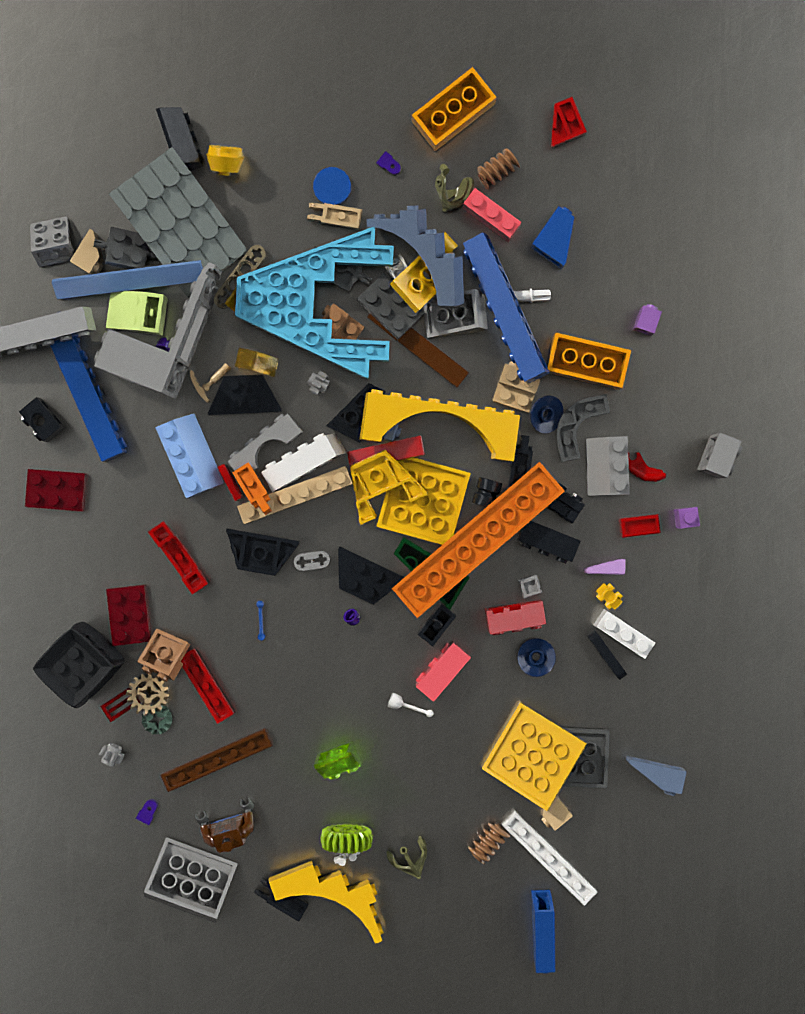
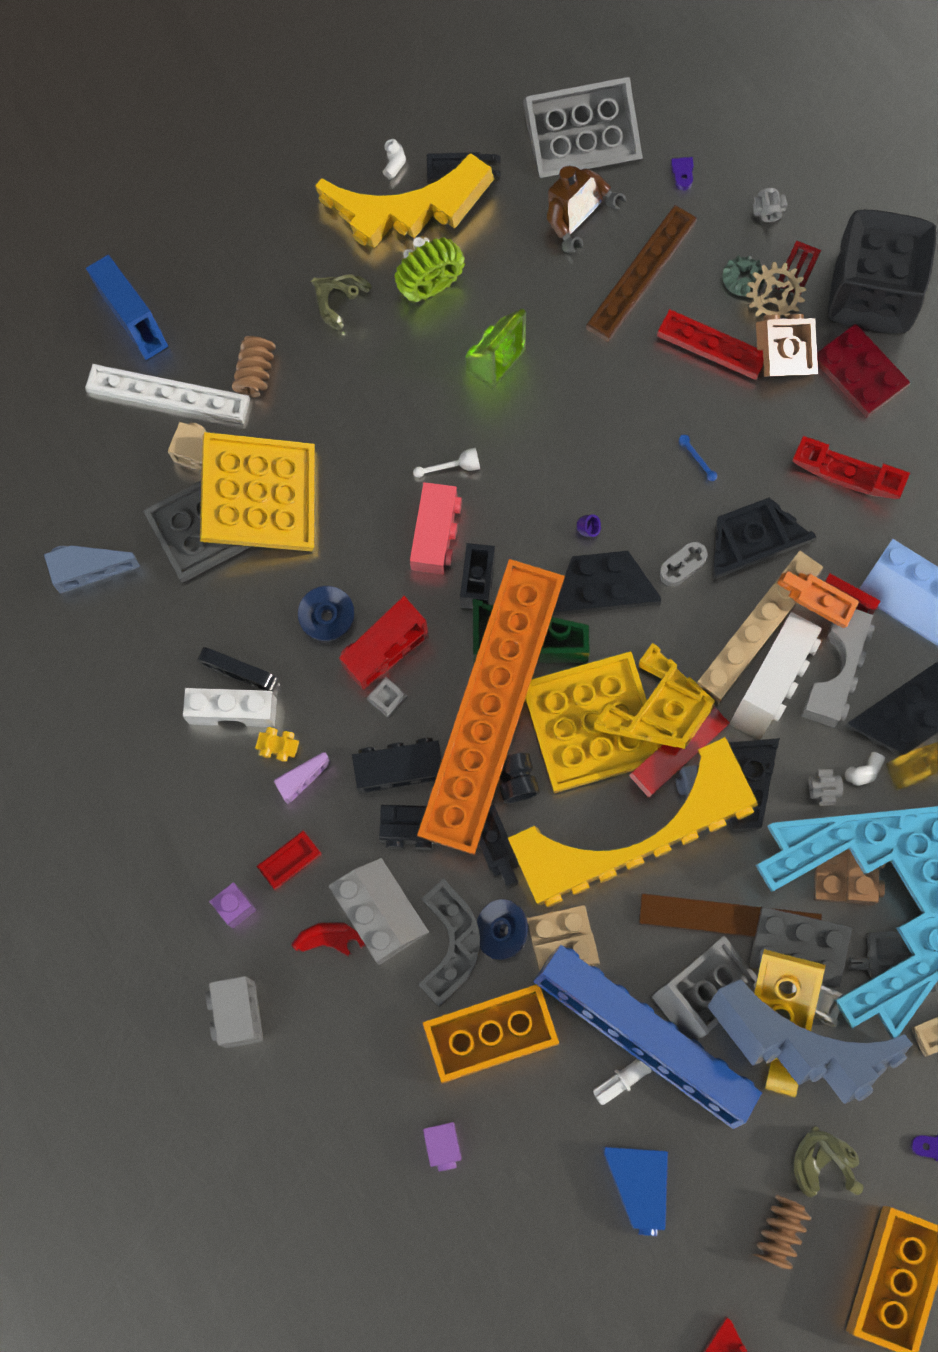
camera: 150 degrees right, 15 degrees down
coral brick [462,188,522,242] -> none
none -> white arm [382,139,406,180]
none -> white arm [845,752,885,786]

